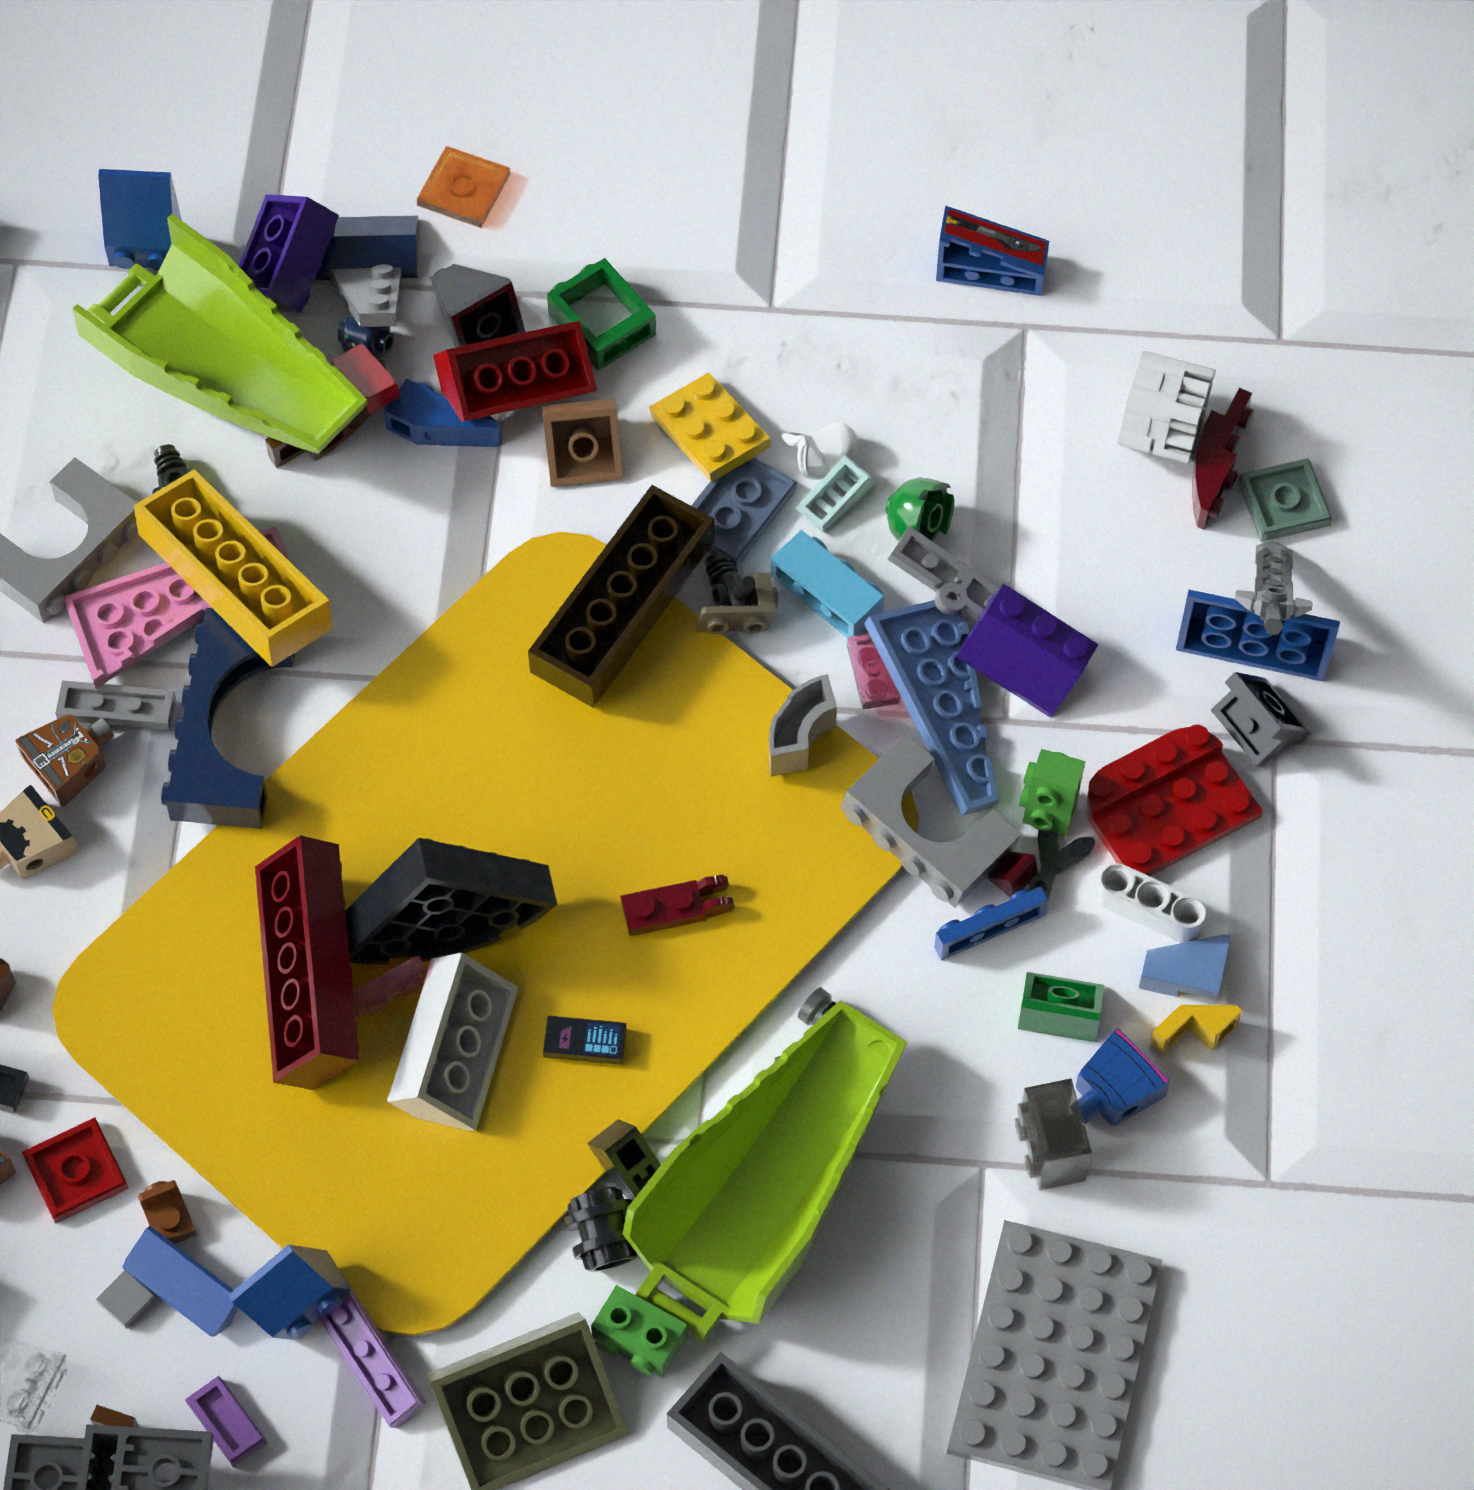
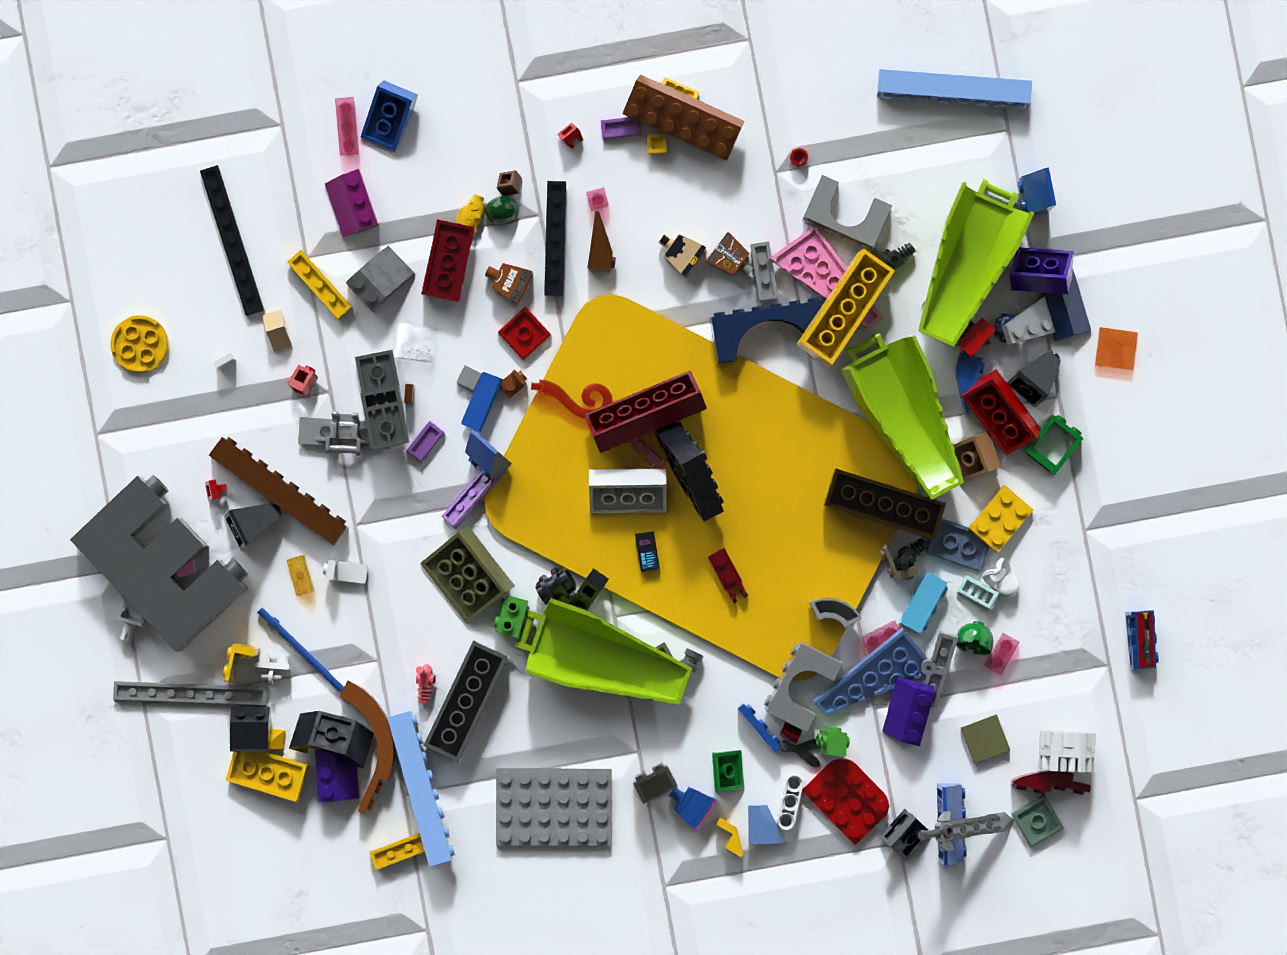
camera: 70 degrees right, 25 degrees up
none -> clear red plant [531,379,613,419]
none -> lime windscreen [841,332,964,500]
none -> olive tile [960,714,1010,764]
none -> clear pink plate [984,632,1020,675]

